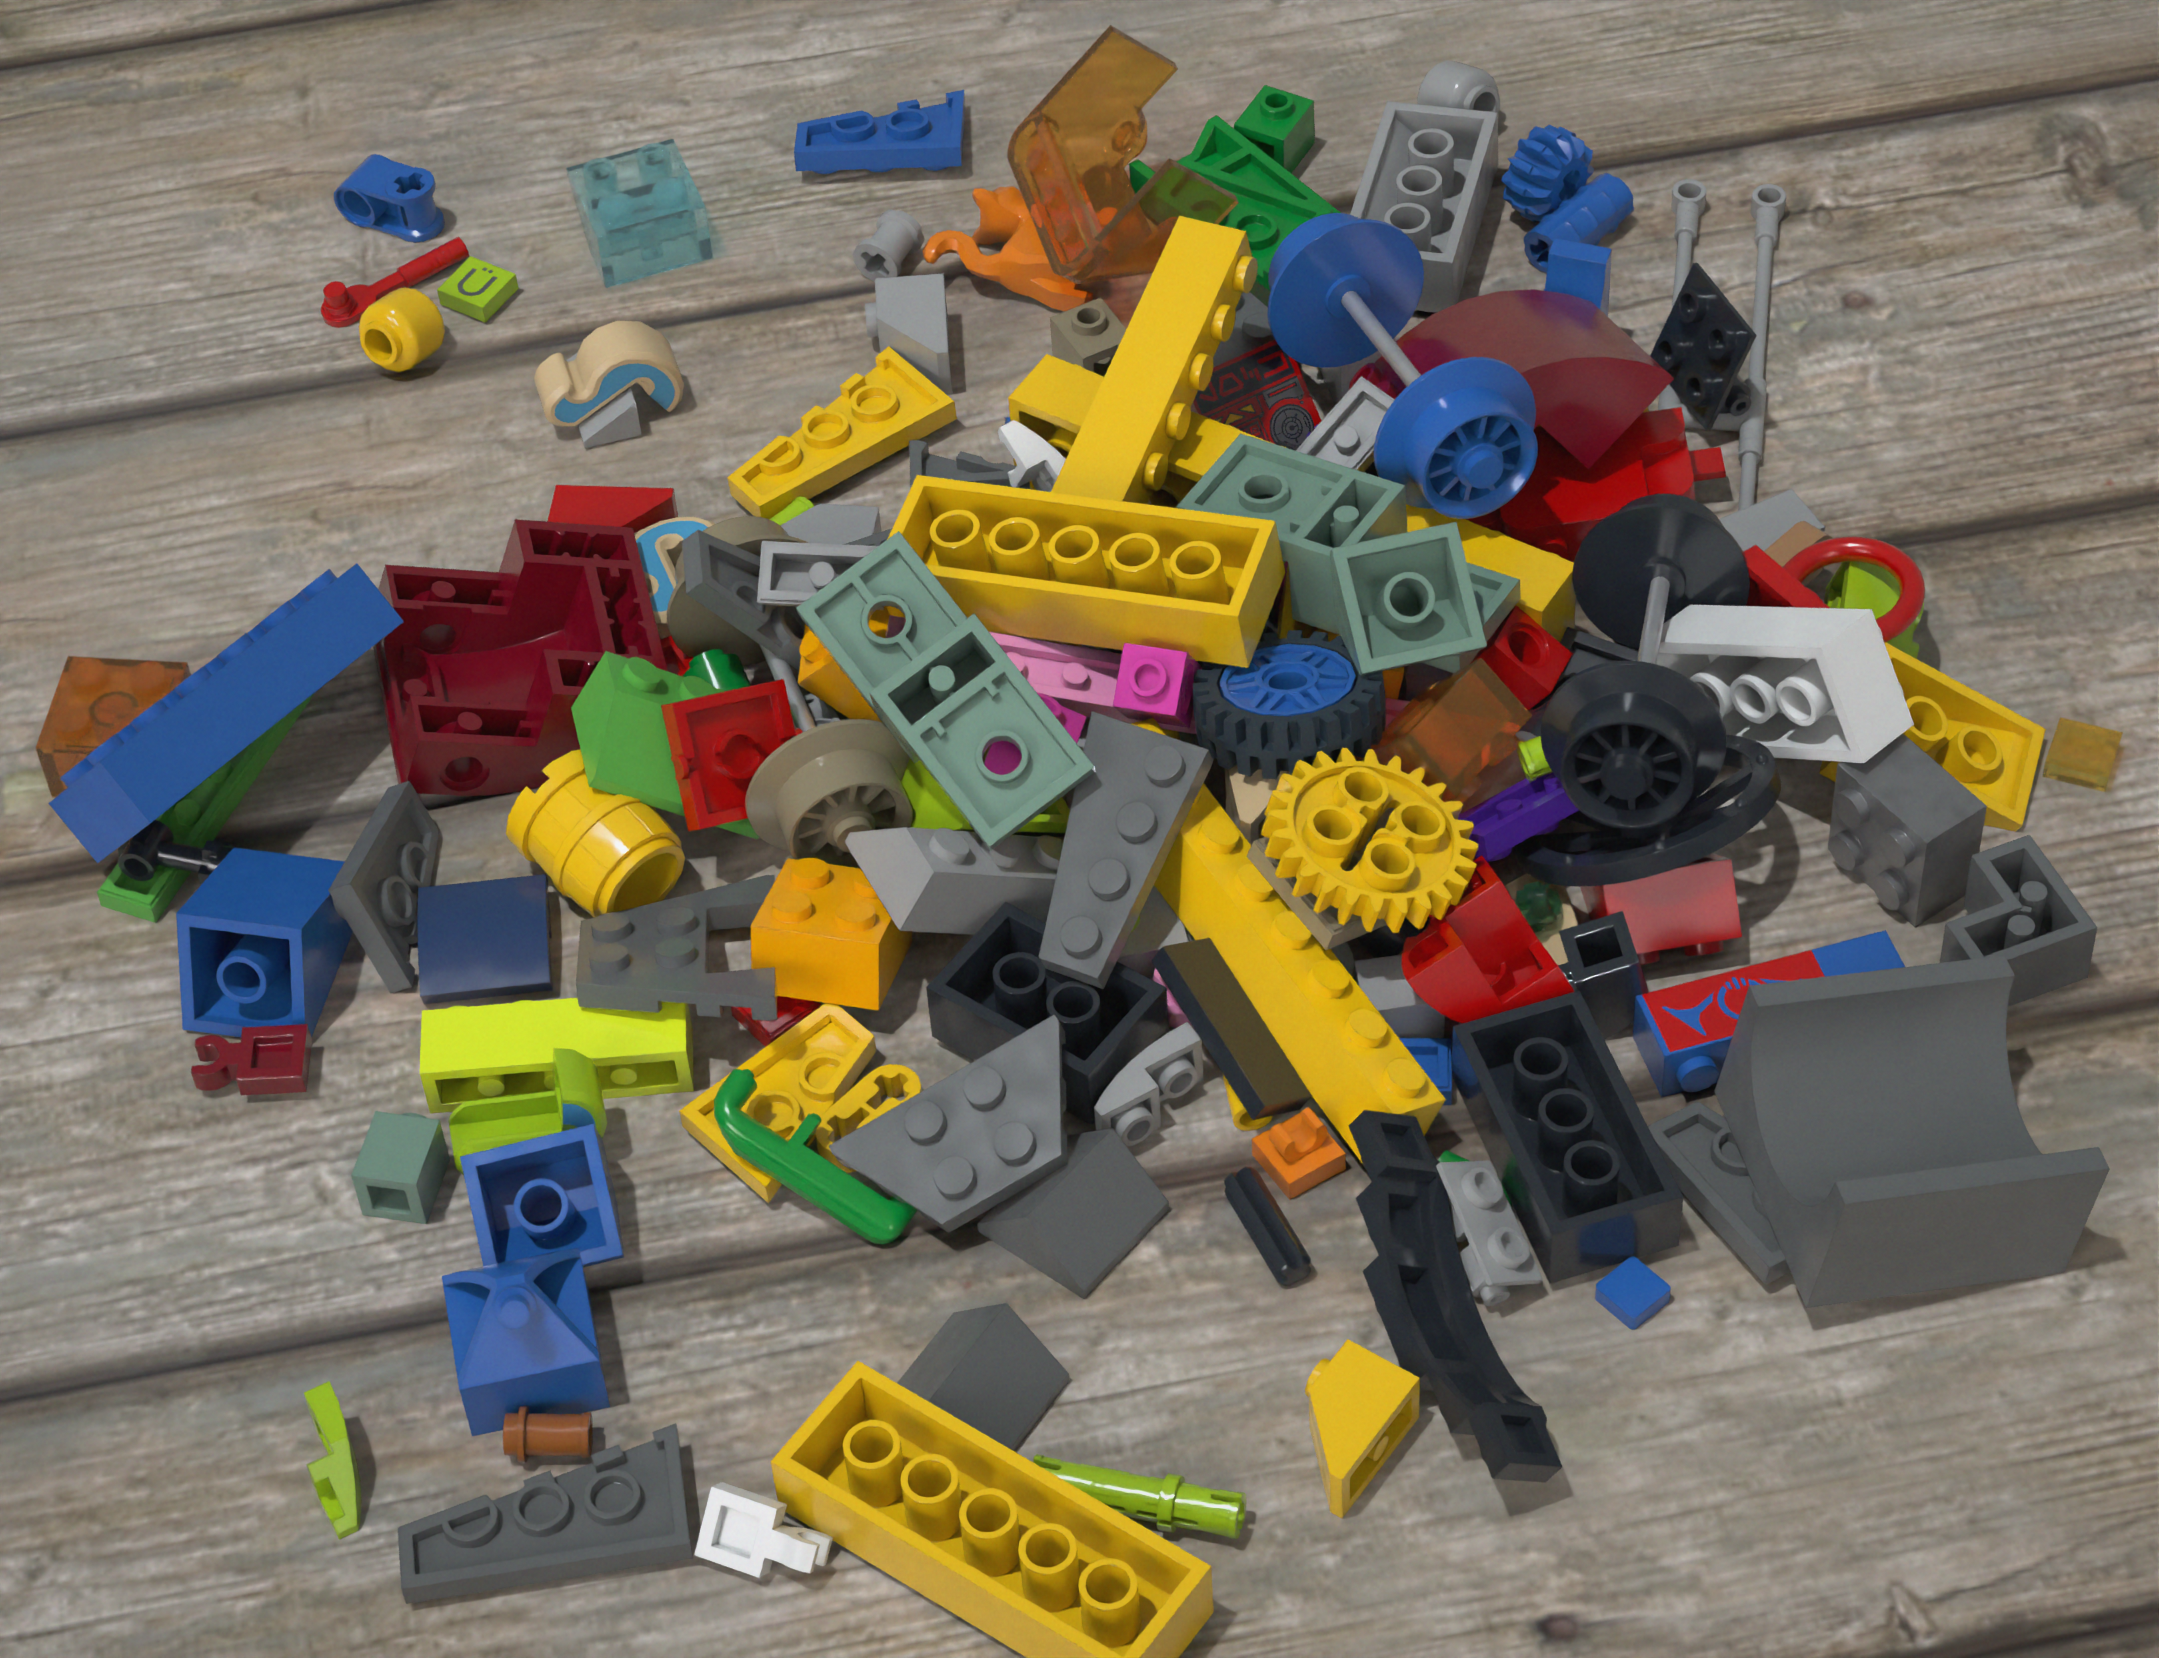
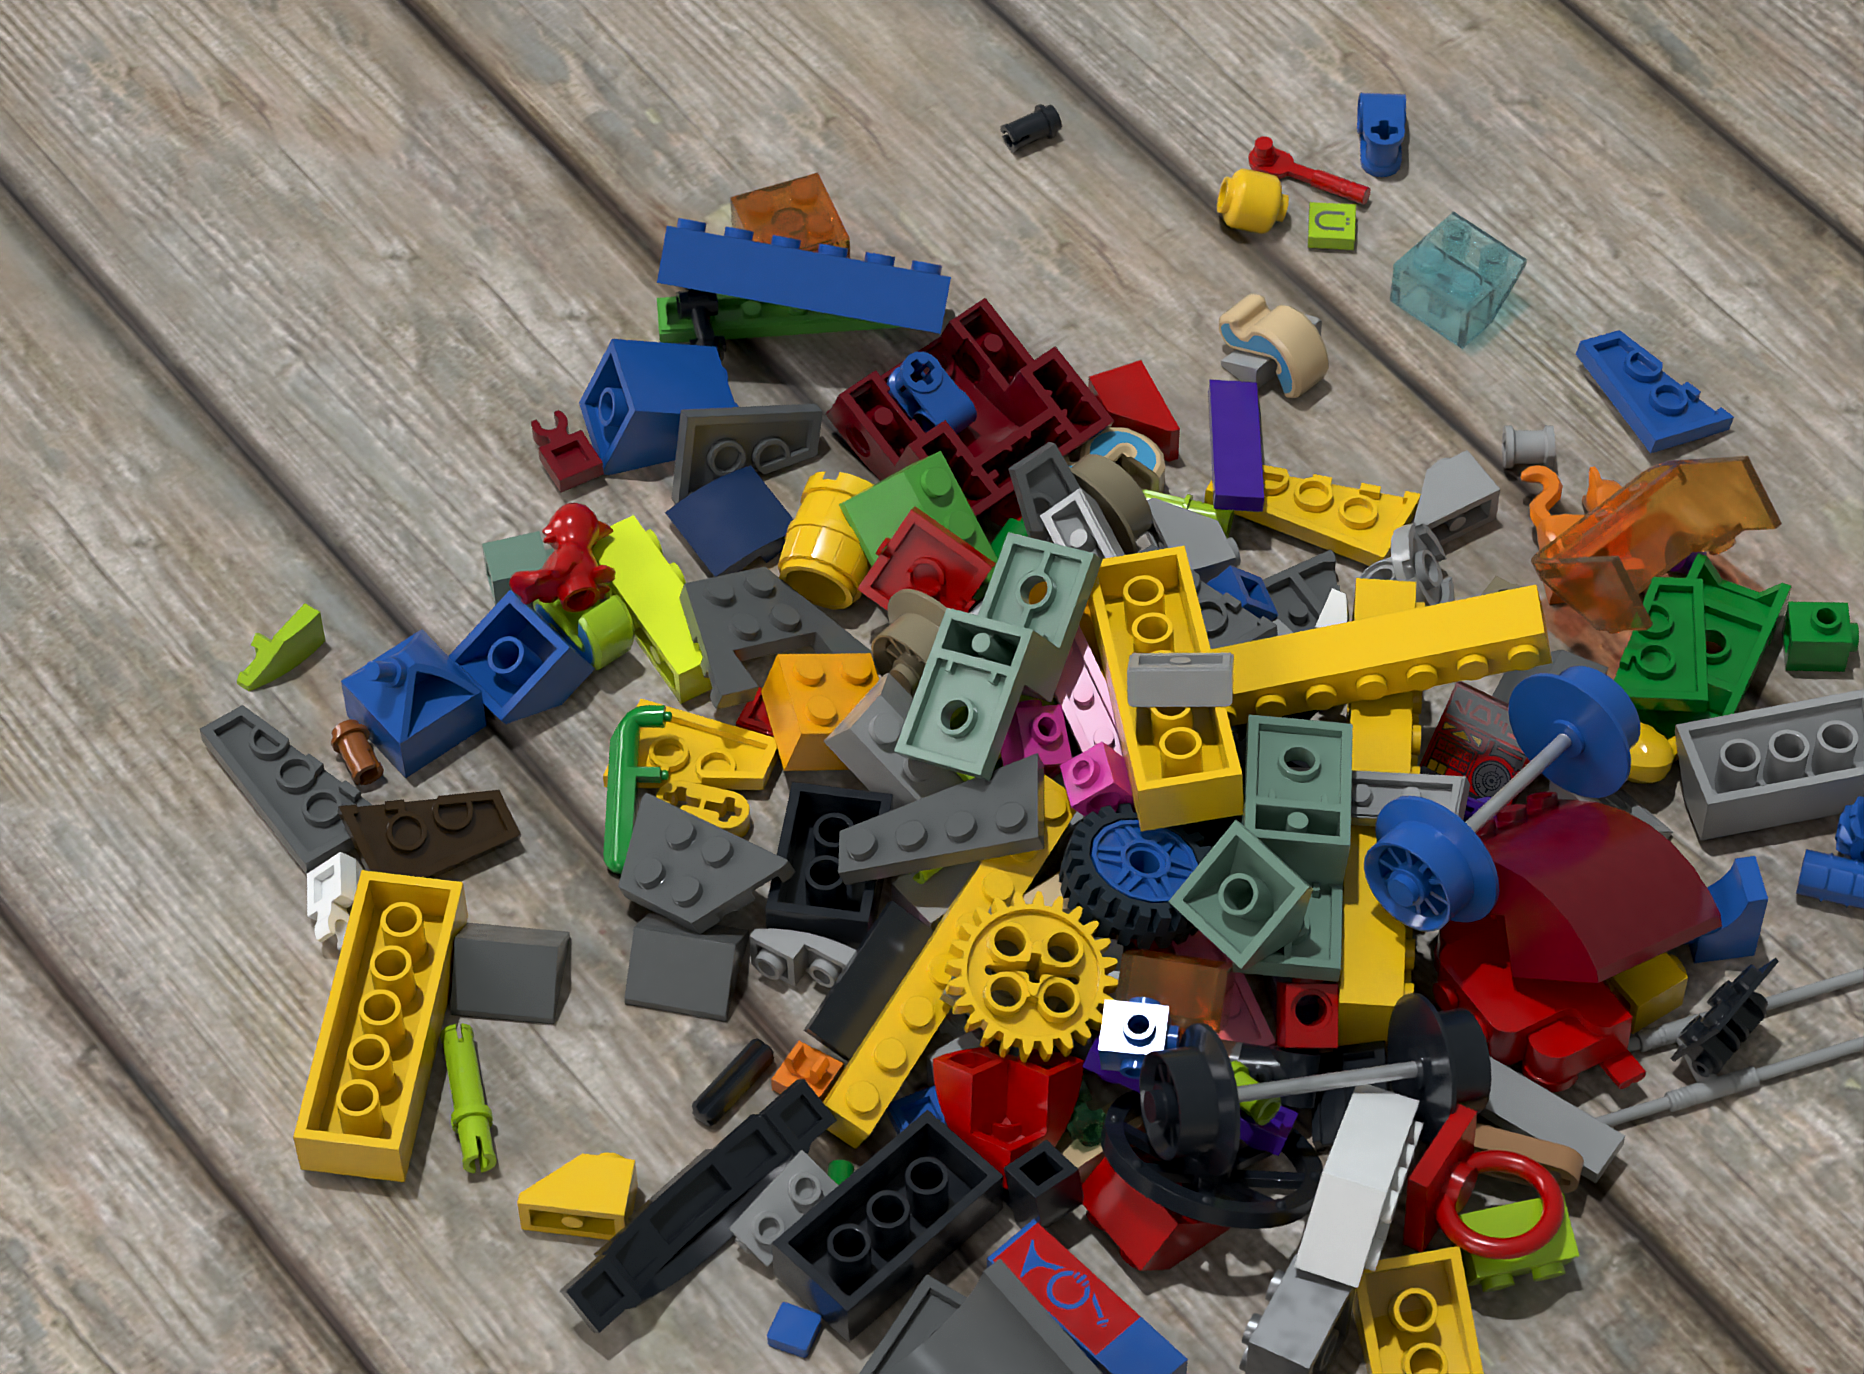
camera: 60 degrees right, 5 degrees up
none -> dark brown wing [337,790,521,879]
none -> red animal [509,503,616,612]
none -> blue piece [887,352,977,435]
none -> black pin [1000,104,1062,153]
none -> brick [1098,997,1180,1079]
none -> light grey slope [1127,653,1234,707]
none -> dark purple tile [1208,379,1264,512]
none -> light grey tile [1360,523,1454,607]

